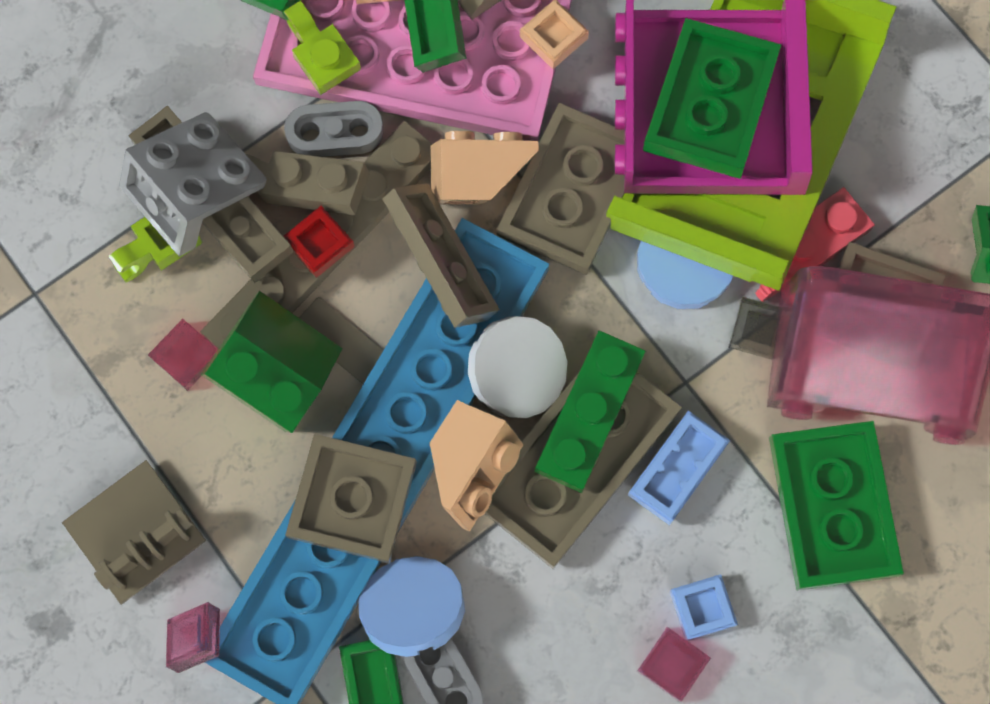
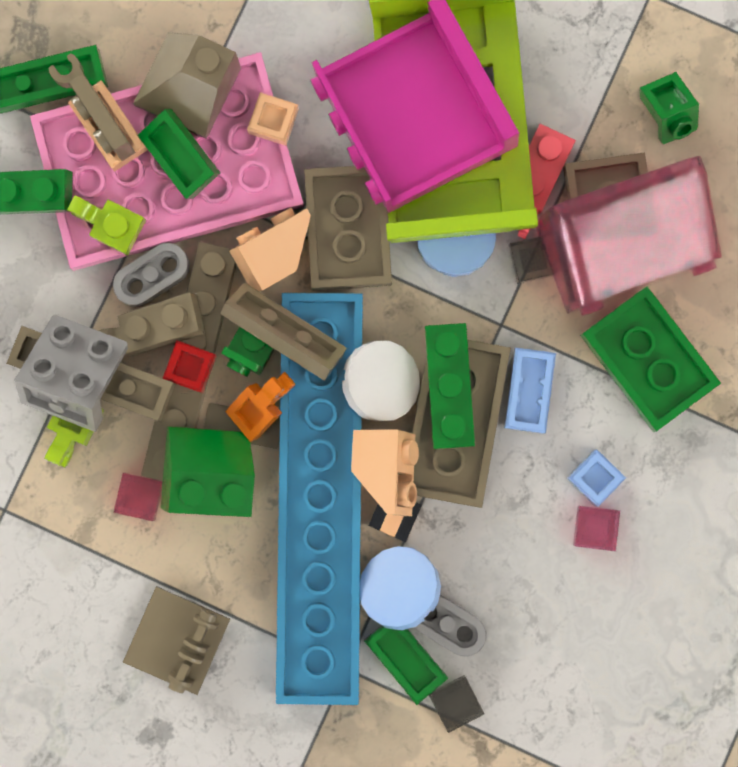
camera: 25 degrees left, 10 degrees up
clear pink tile [166,602,220,673] -> none
dark tan plate [286,434,417,564] -> none
green plate [643,18,782,179] -> none
none -> green bracket [221,327,275,377]
none -> orange plate [225,372,295,442]
none -> black tile [368,502,422,542]

